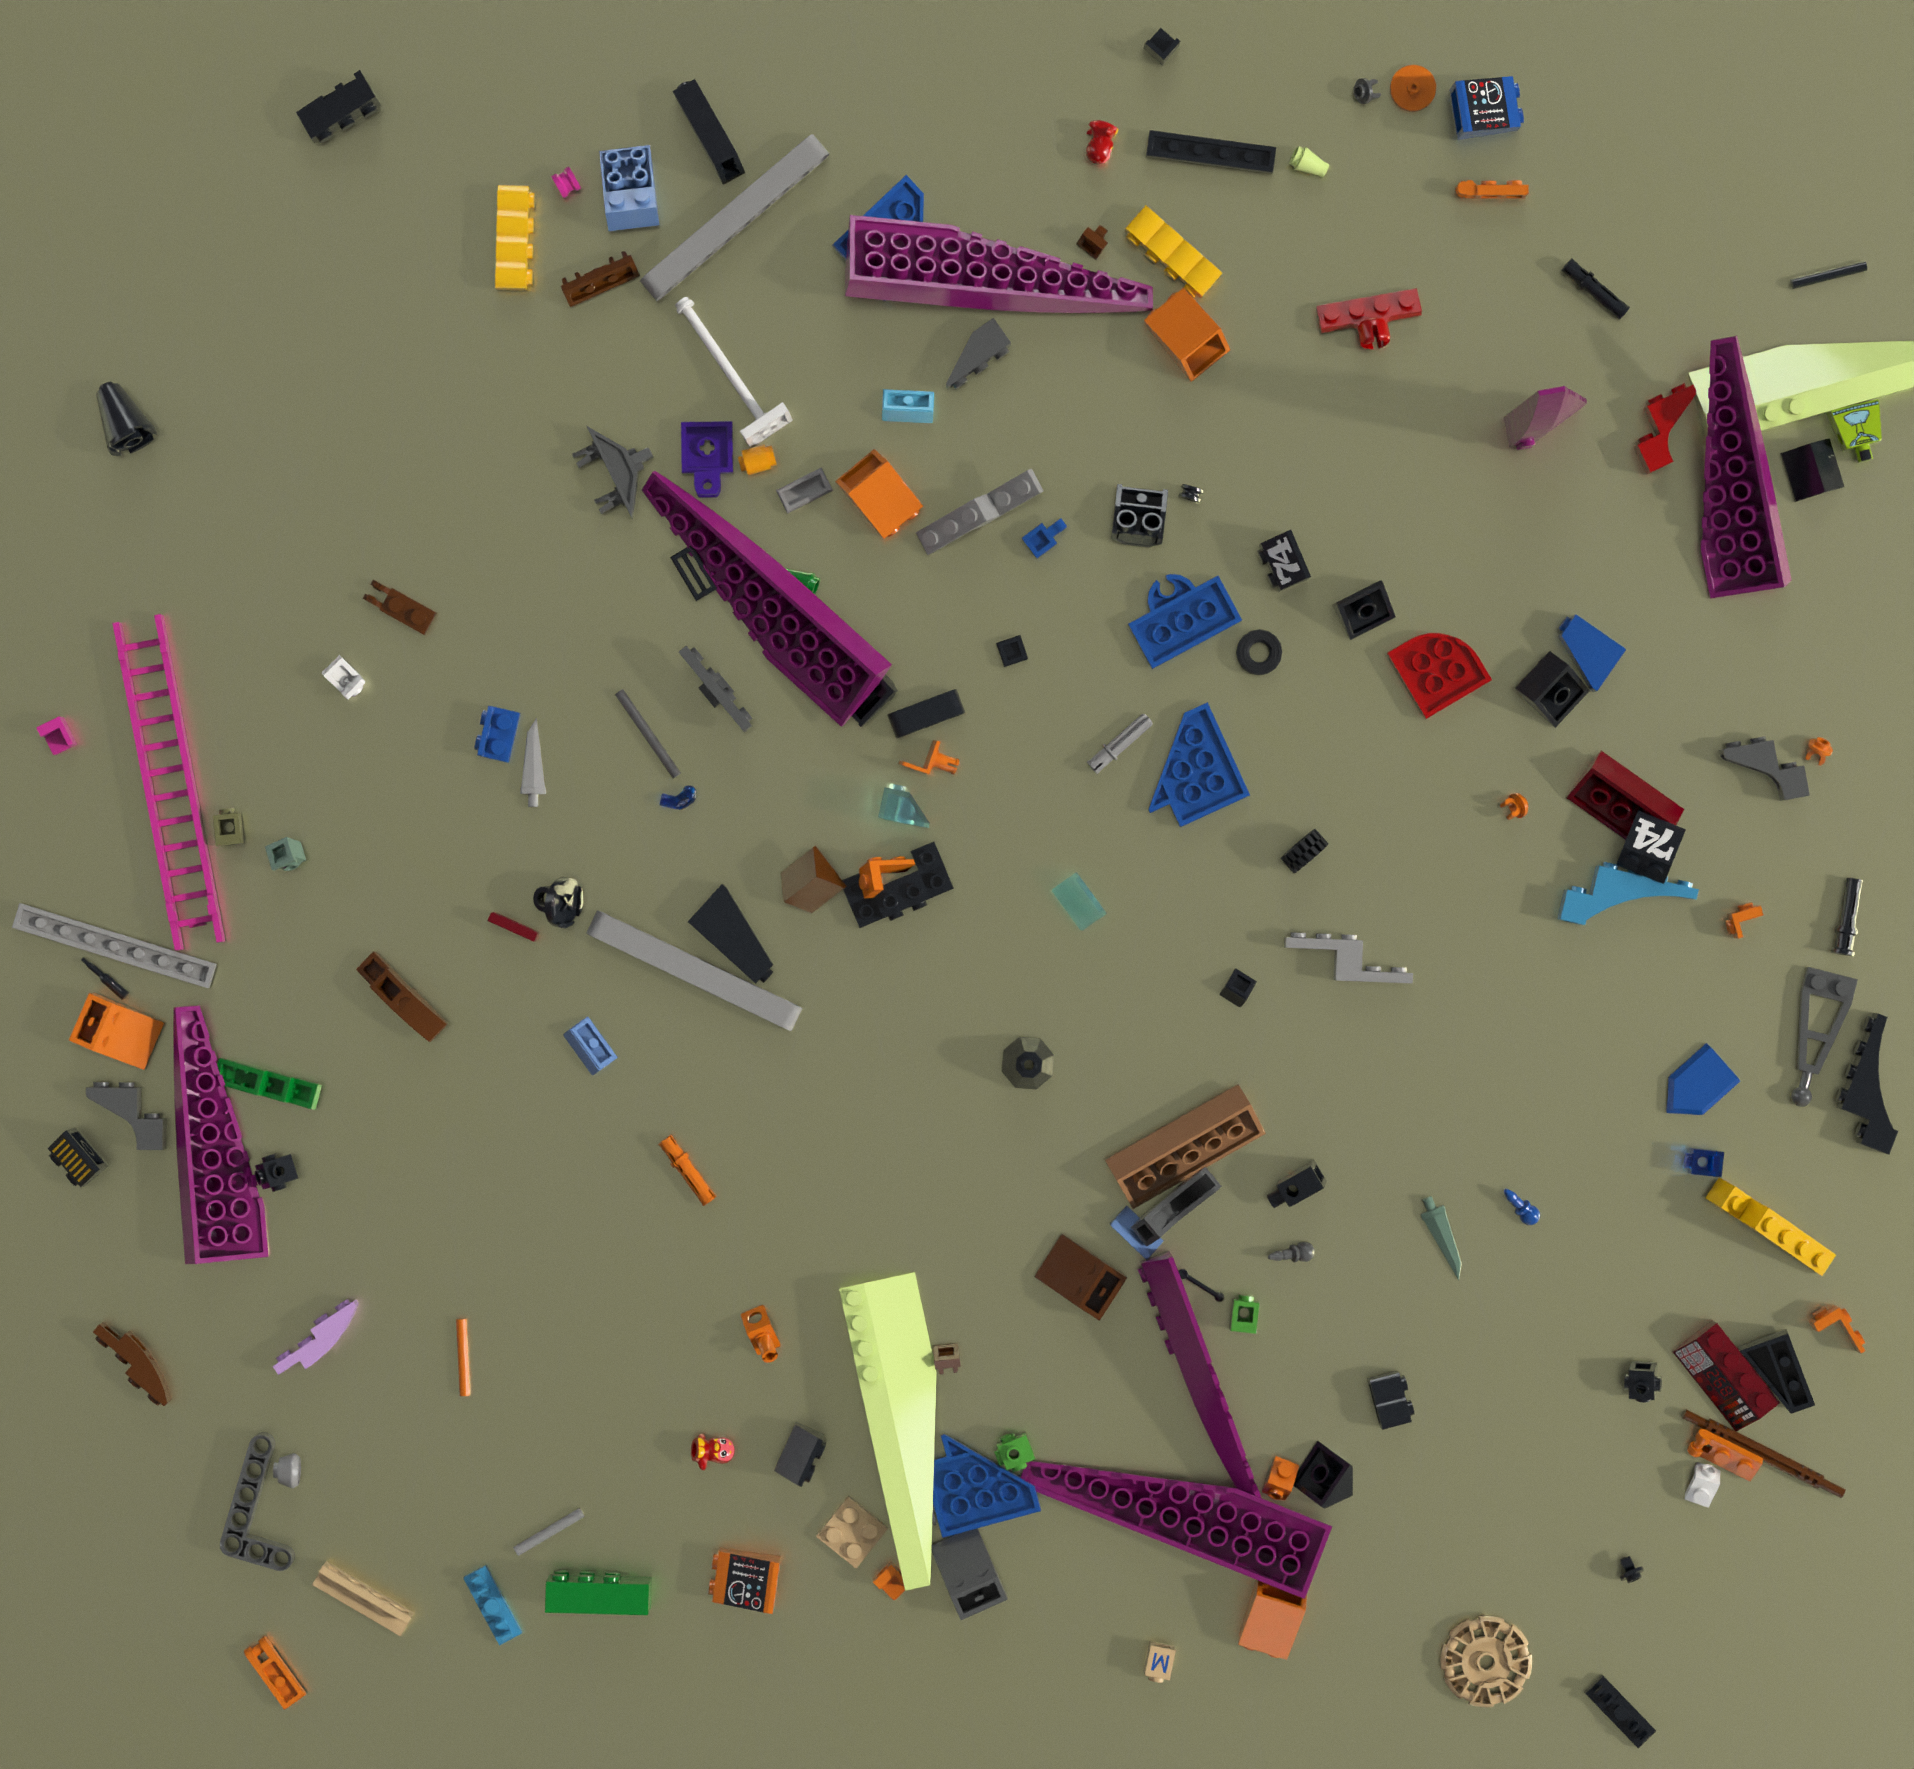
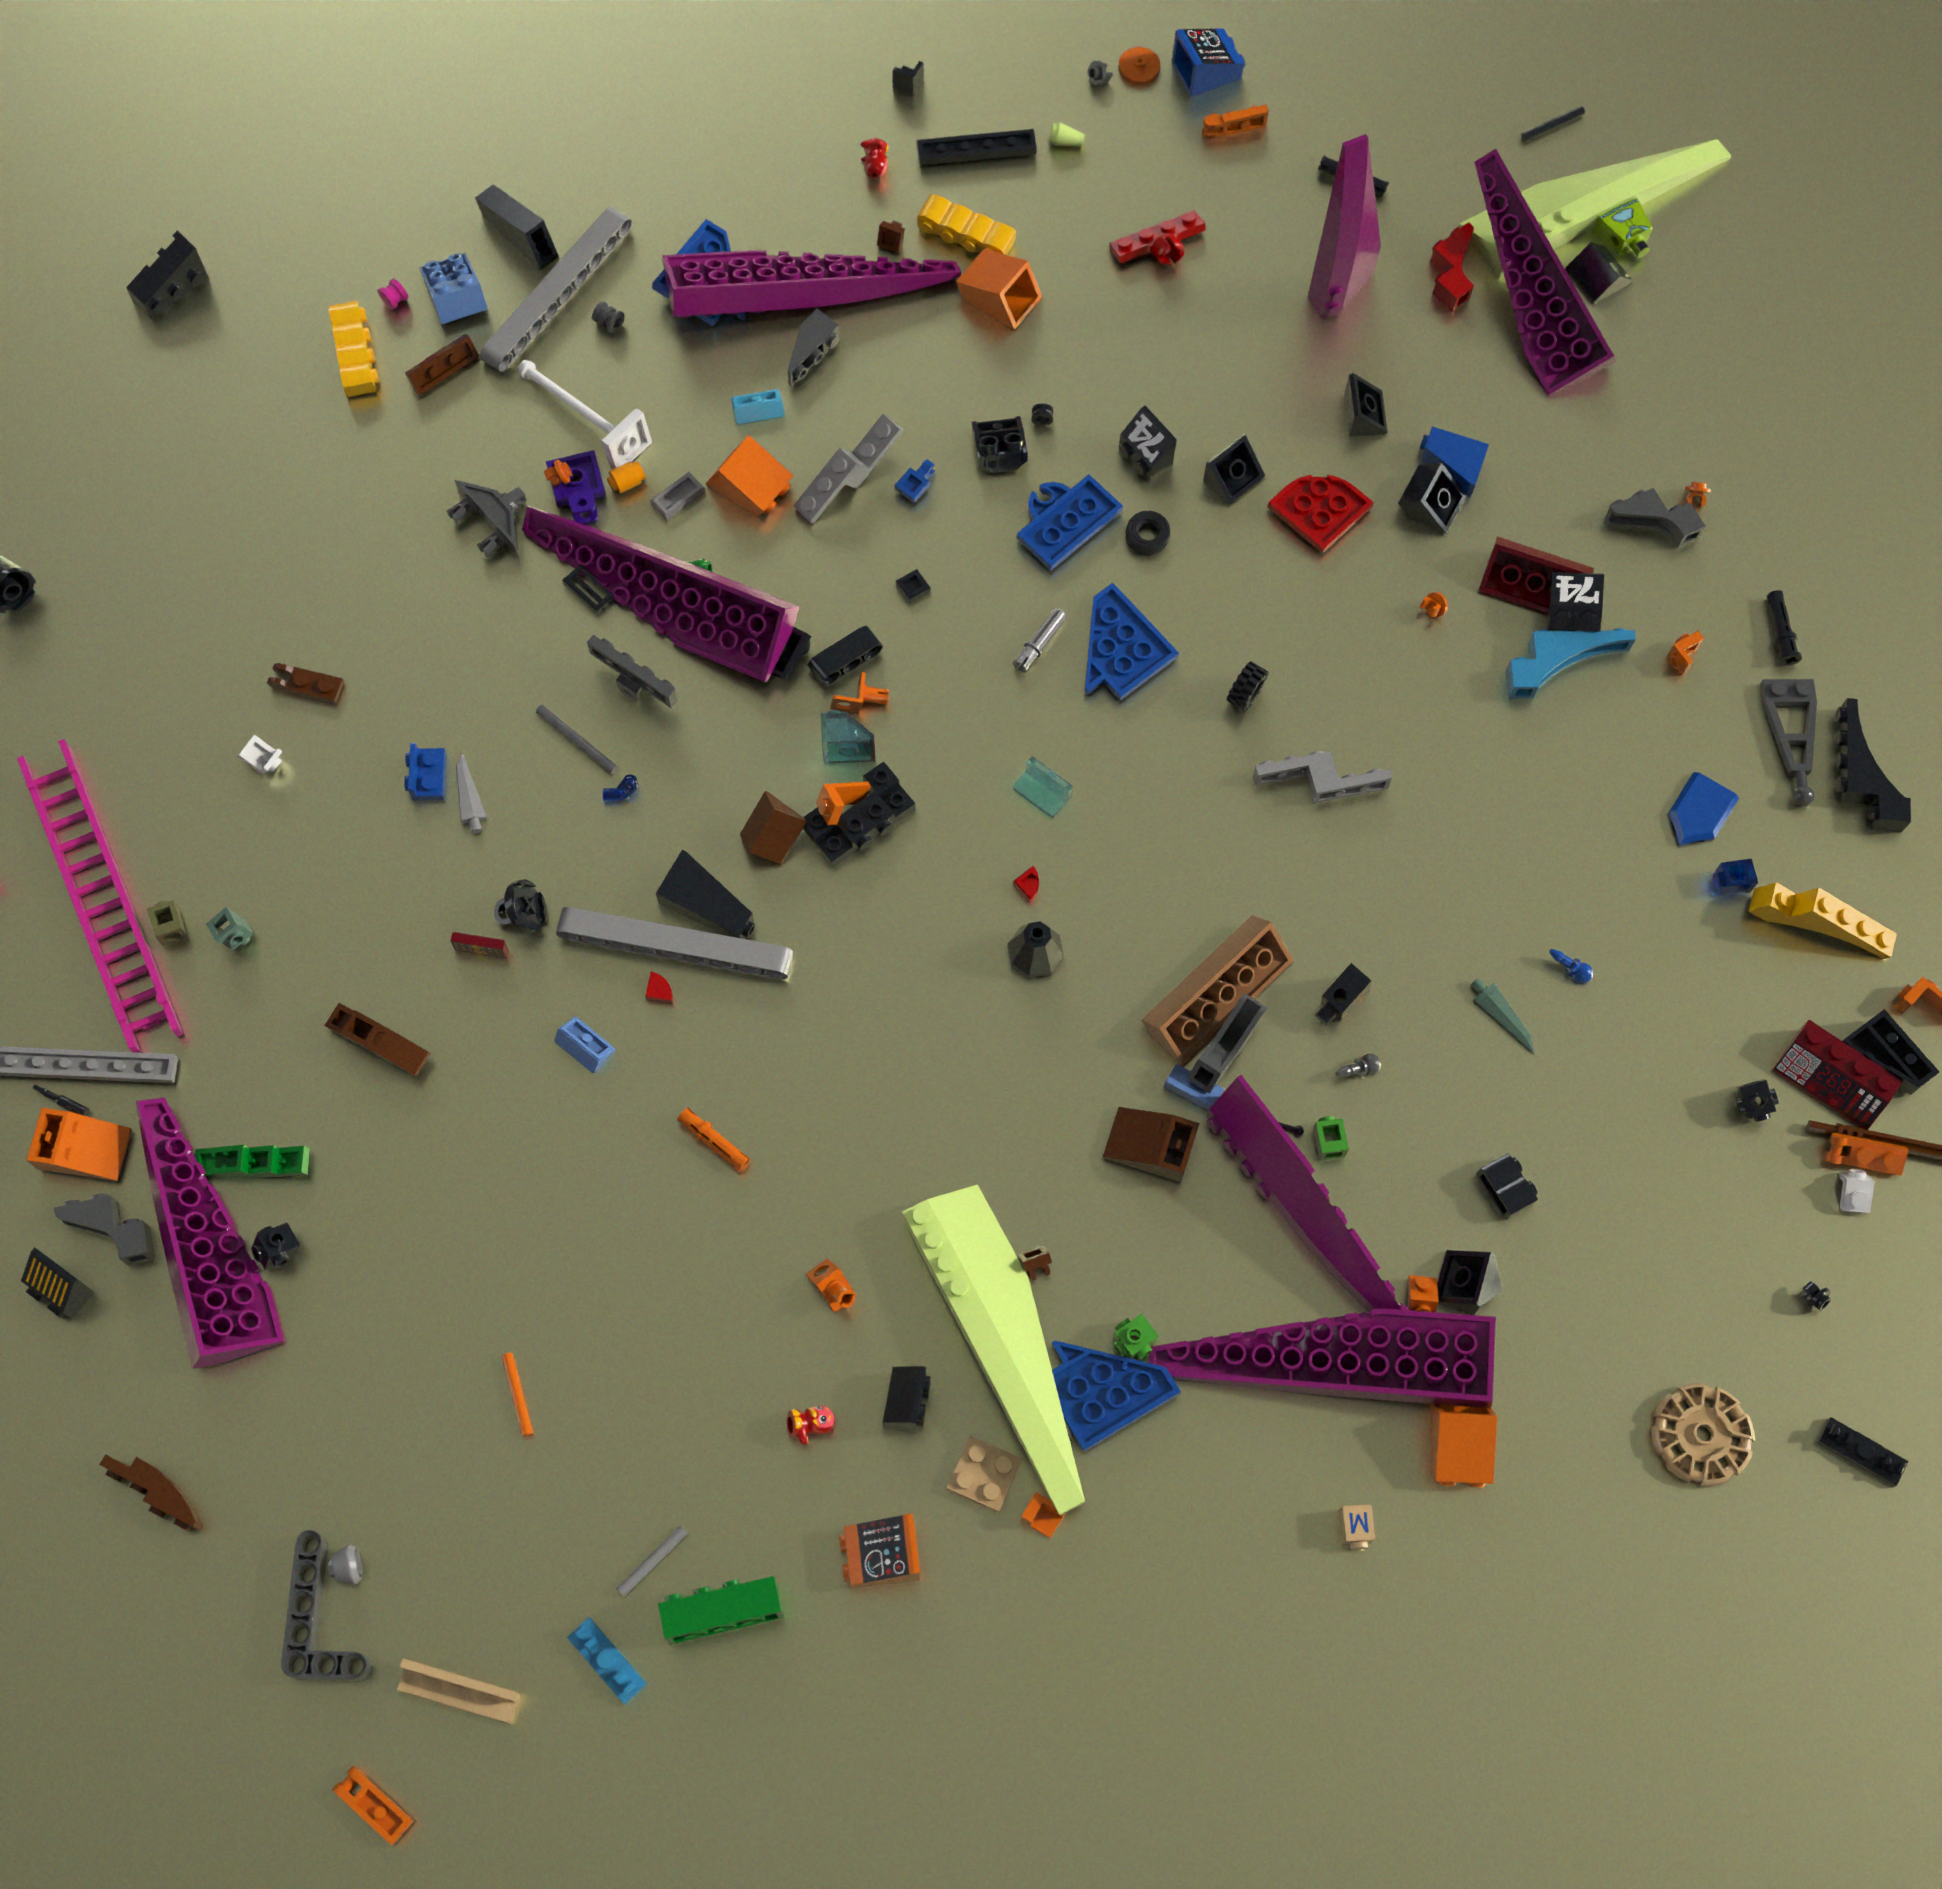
camera: 20 degrees left, 20 degrees down
lavender slope [273,1299,359,1375] -> none
dark grey slope [931,1528,1008,1620] -> none
black slope [1220,968,1257,1007] -> none
none -> orange plate [544,460,572,486]
none -> dark grey bush [592,302,625,334]
none -> red tile [645,972,673,1004]
none -> red tile [1013,866,1039,903]
none -> black slope [1344,373,1388,436]

